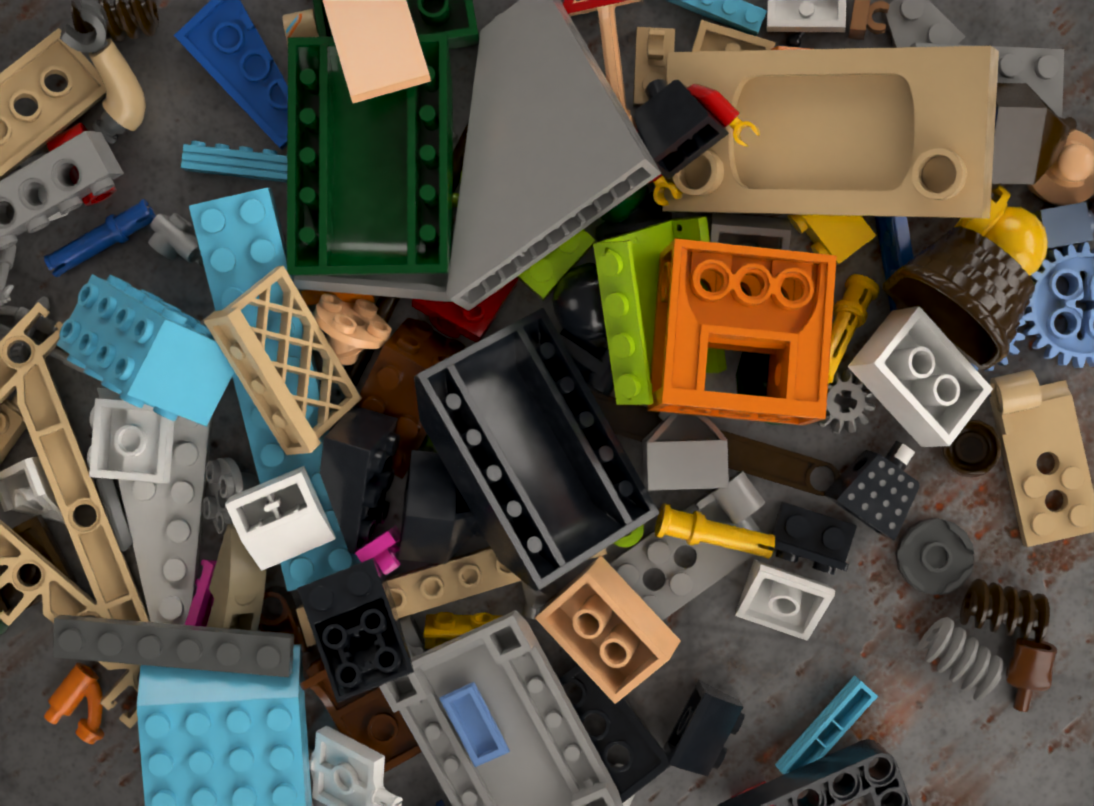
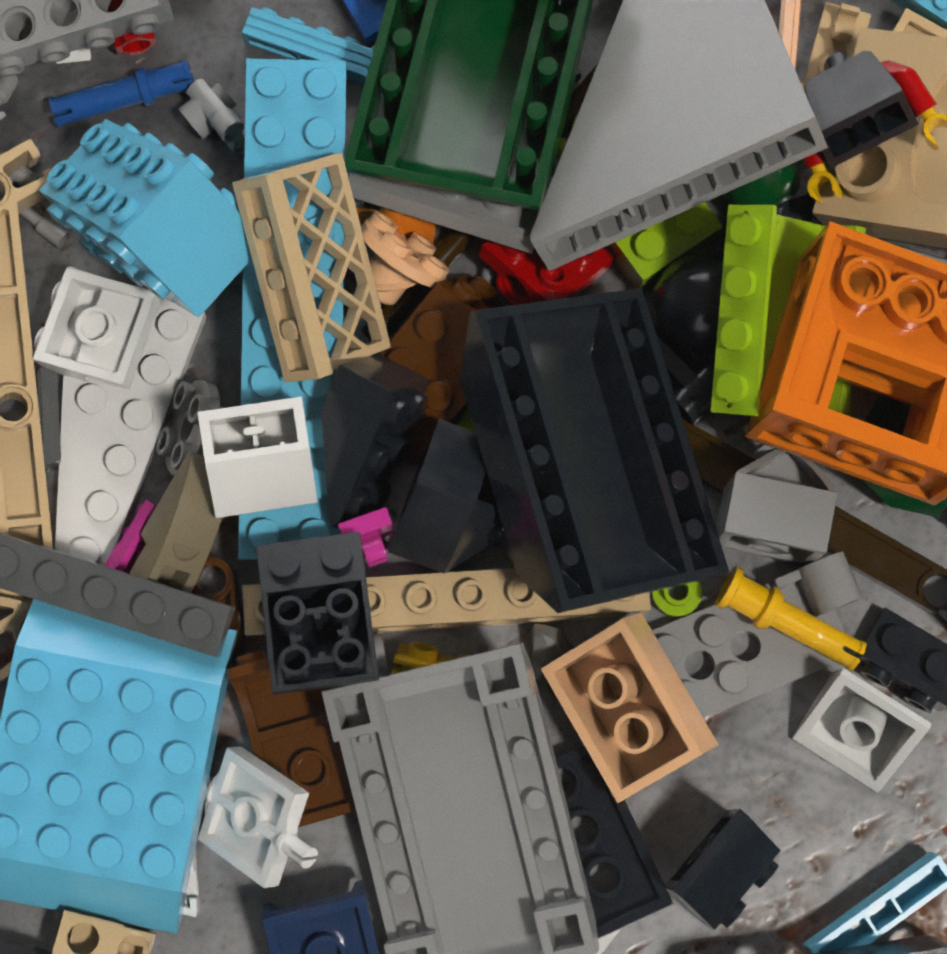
camera: 15 degrees right, 10 degrees down
medium blue tile [439,682,510,767] -> none

